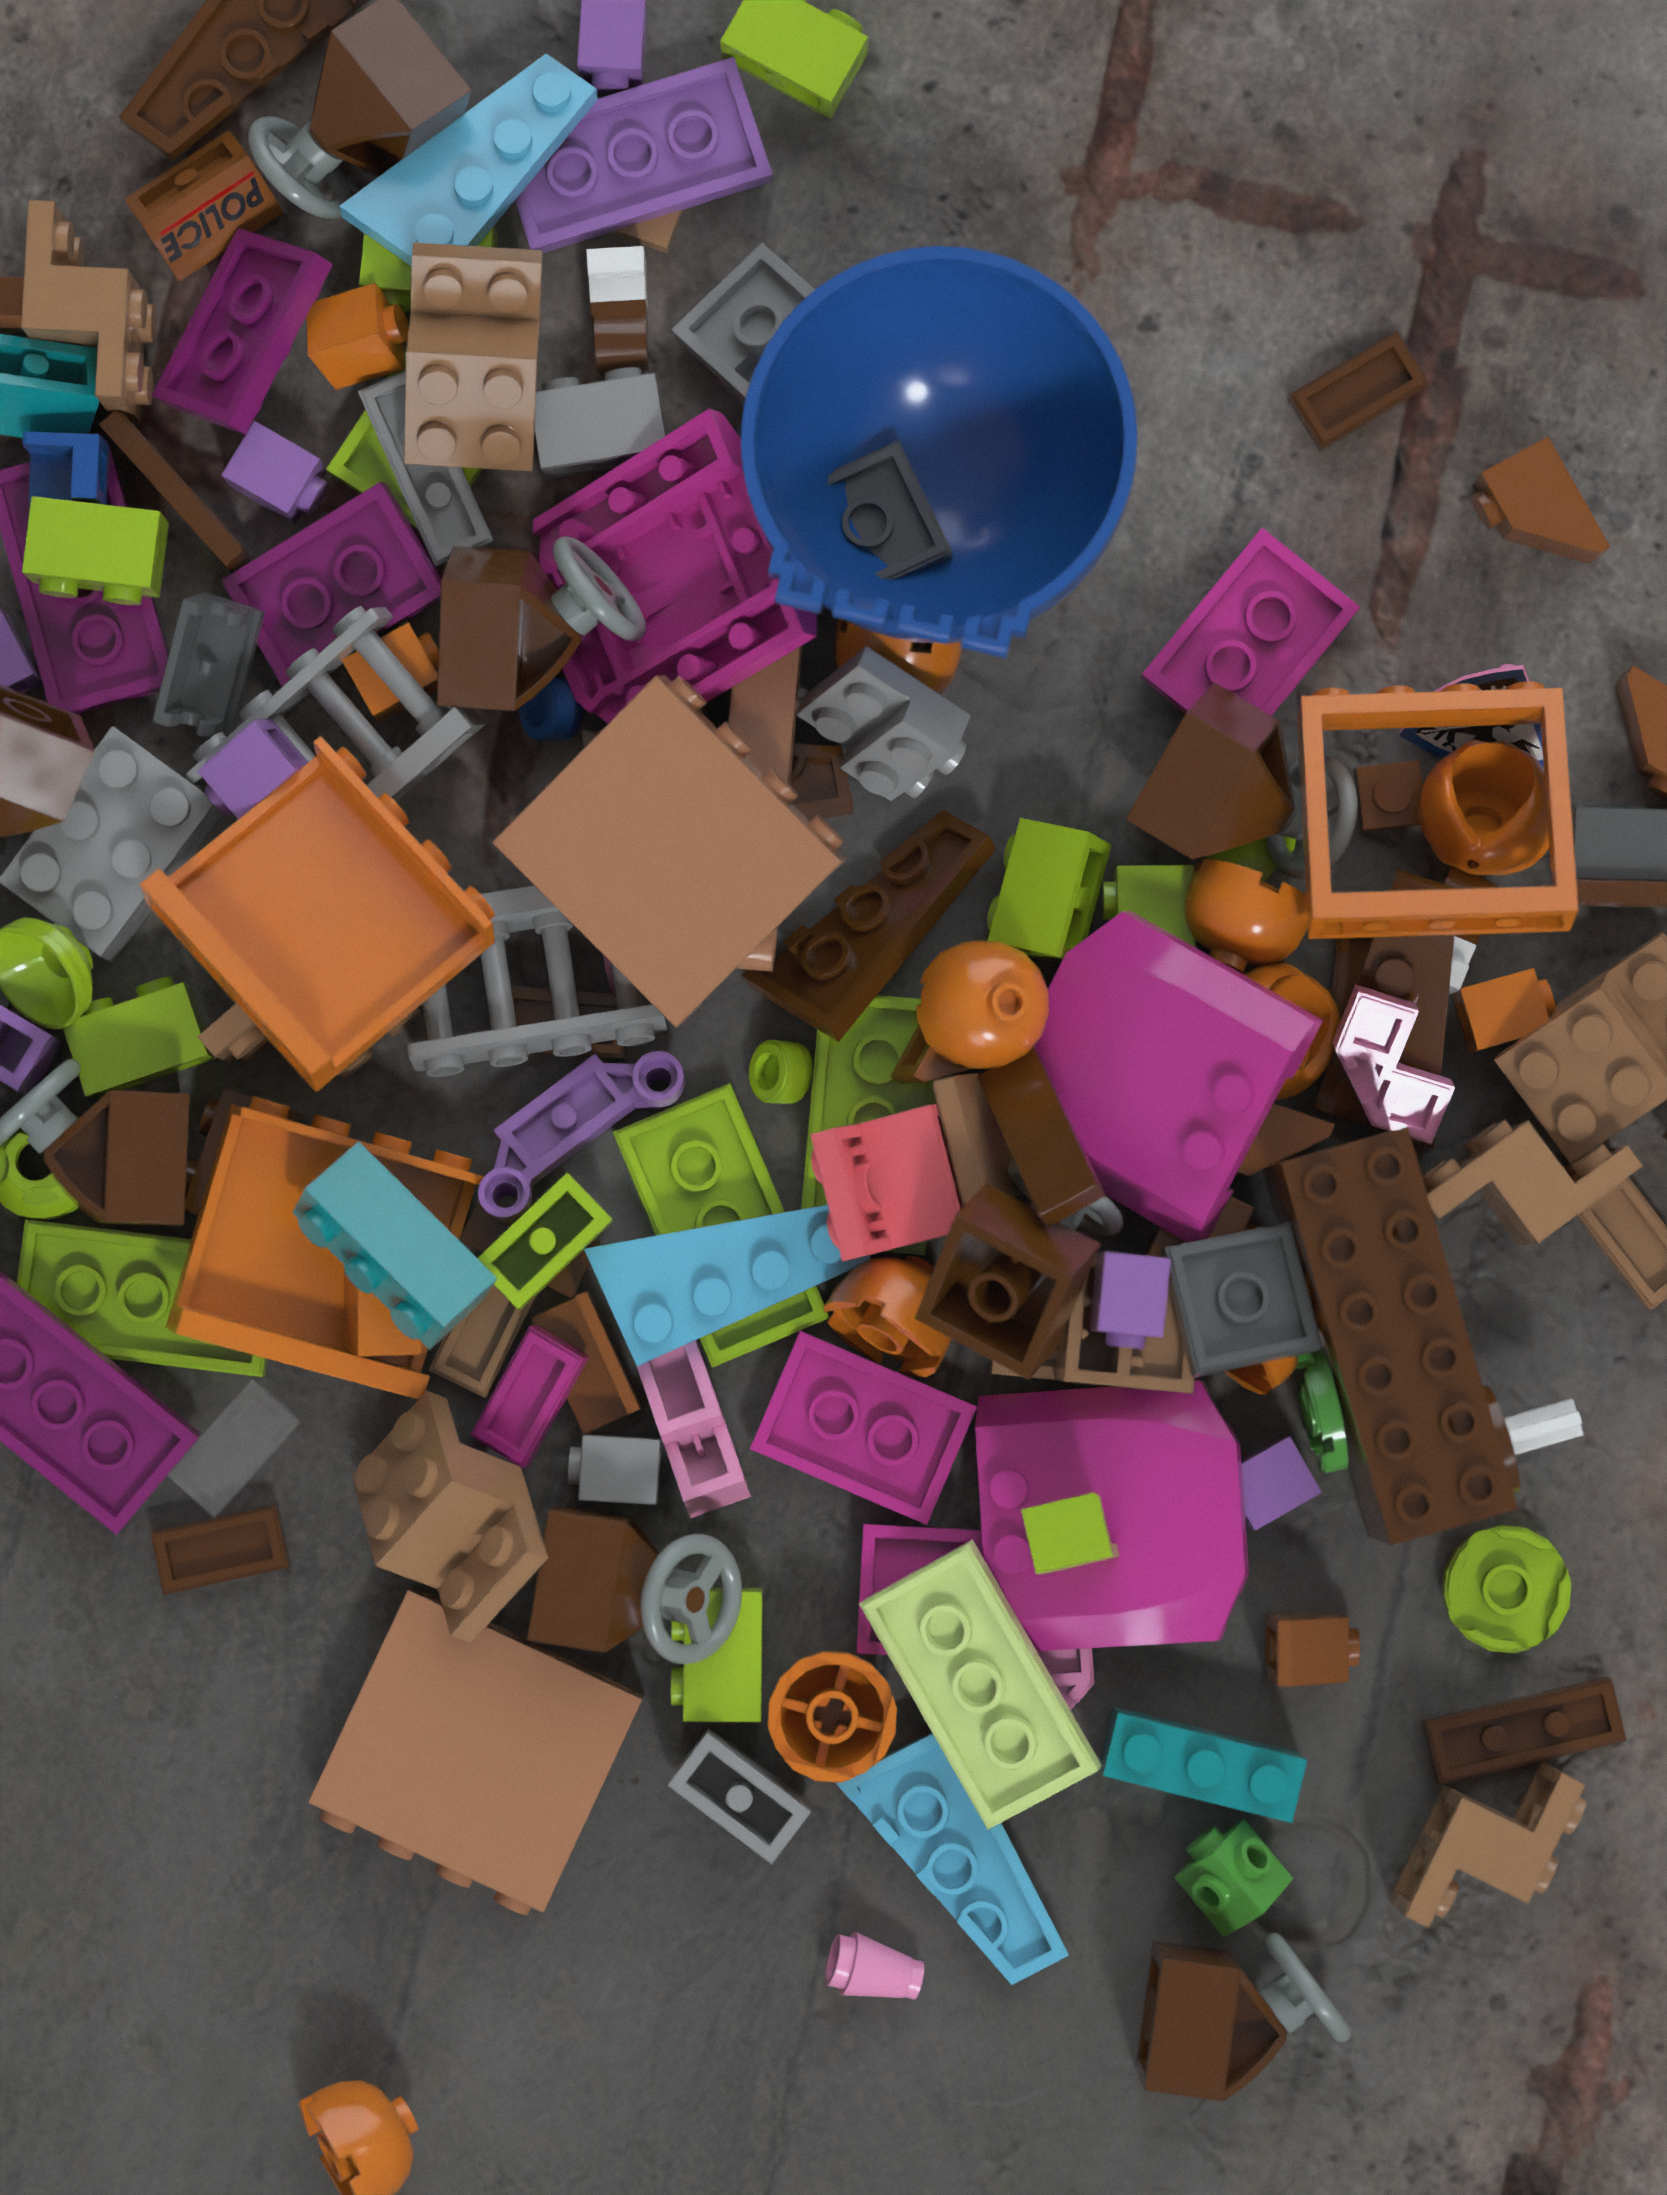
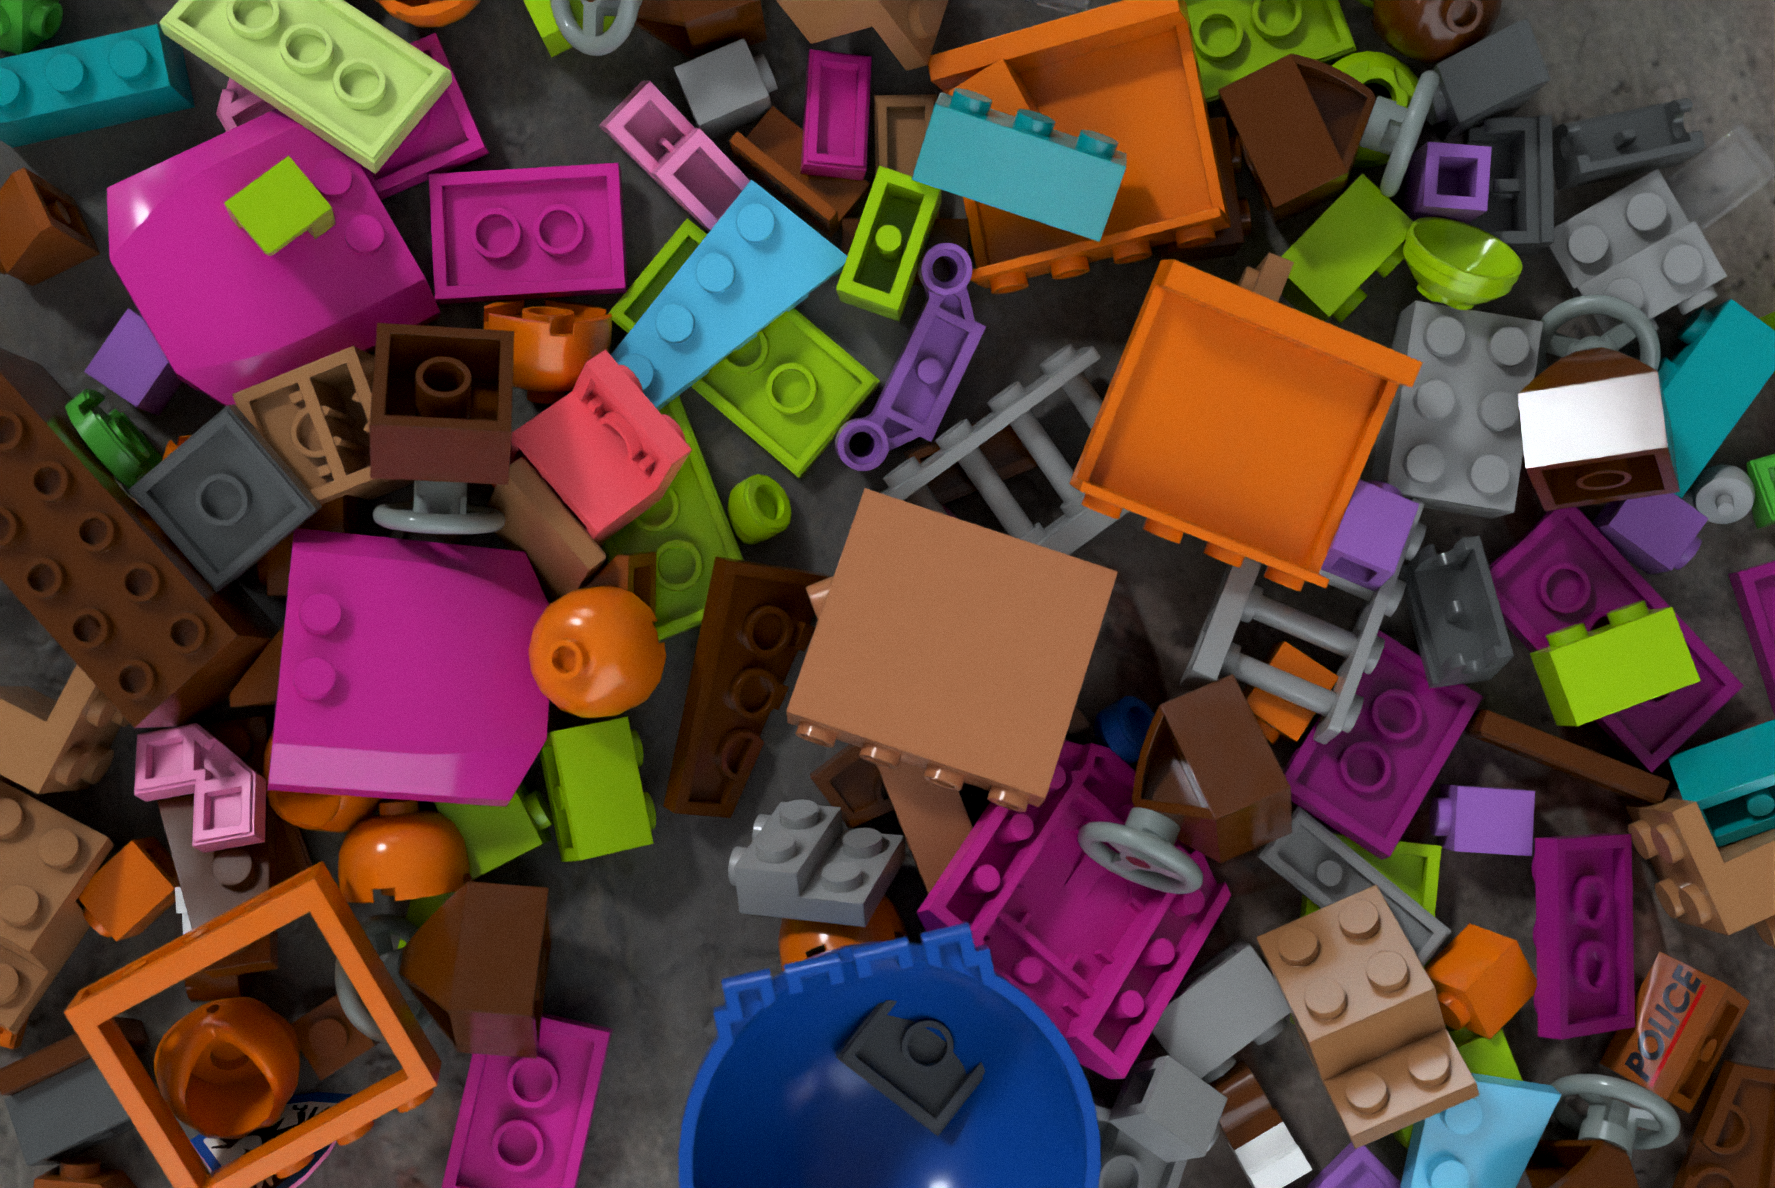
camera: 155 degrees right, 0 degrees up
blue panel [22,432,110,505] -> none
reddish brown tile [977,1046,1106,1227] -> none
medium lavender brick [1090,1252,1171,1349] -> none
none -> light grey brick [1107,1055,1228,1163]

